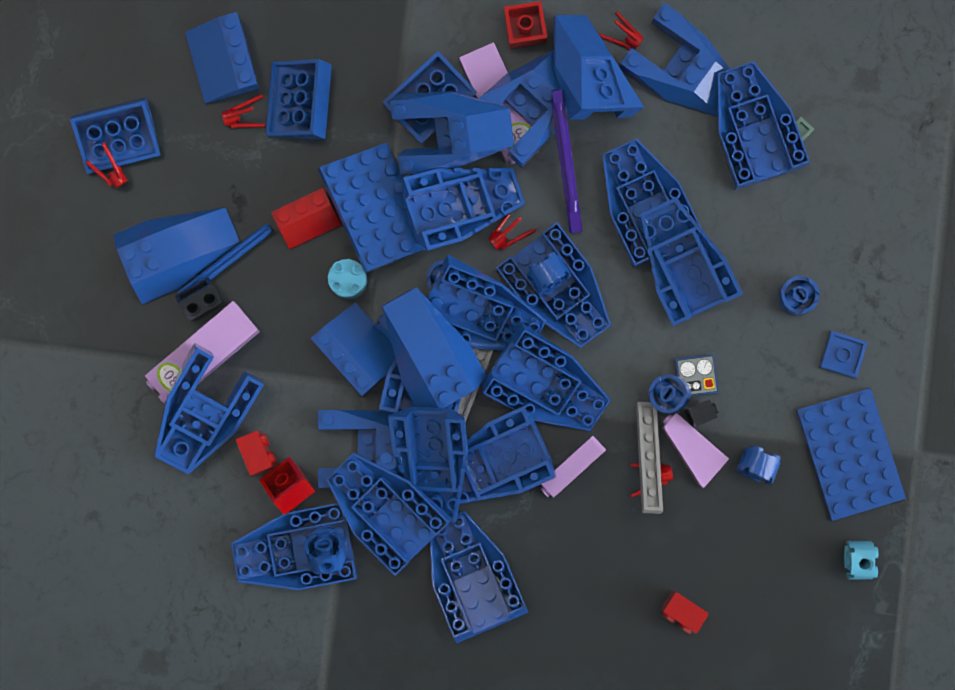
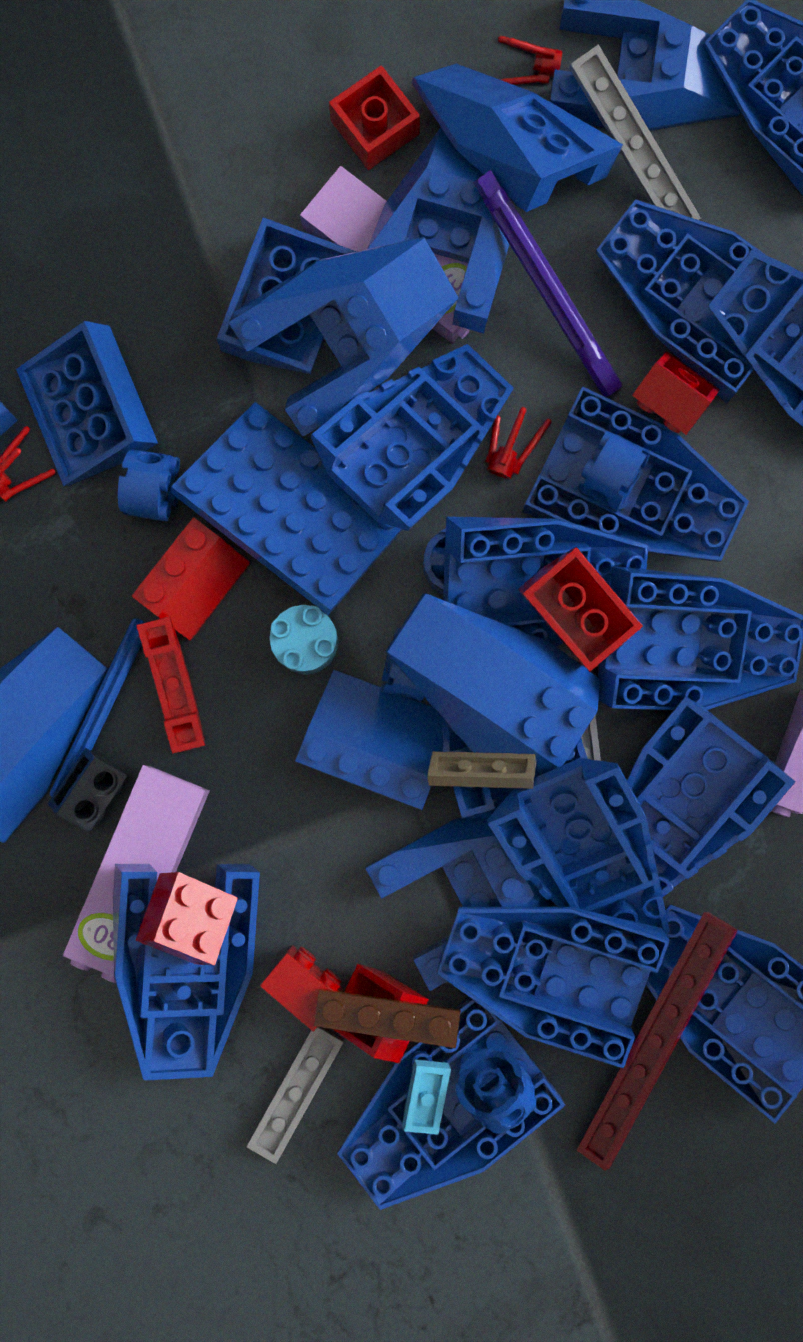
camera: 30 degrees left, 0 degrees up
none -> blue brick [118,449,180,521]
none -> brick [135,872,238,966]
none -> red slope [137,616,205,754]
none -> light grey plate [247,1027,344,1164]
none -> reddish brown plate [314,989,461,1048]
none -> medium azure plate [402,1059,451,1135]
none -> dark tan plate [427,751,536,789]
none -> red slope [518,547,643,672]
none -> light grey plate [569,44,701,220]
none -> dark red plate [577,912,738,1171]
none -> red brick [632,351,720,435]

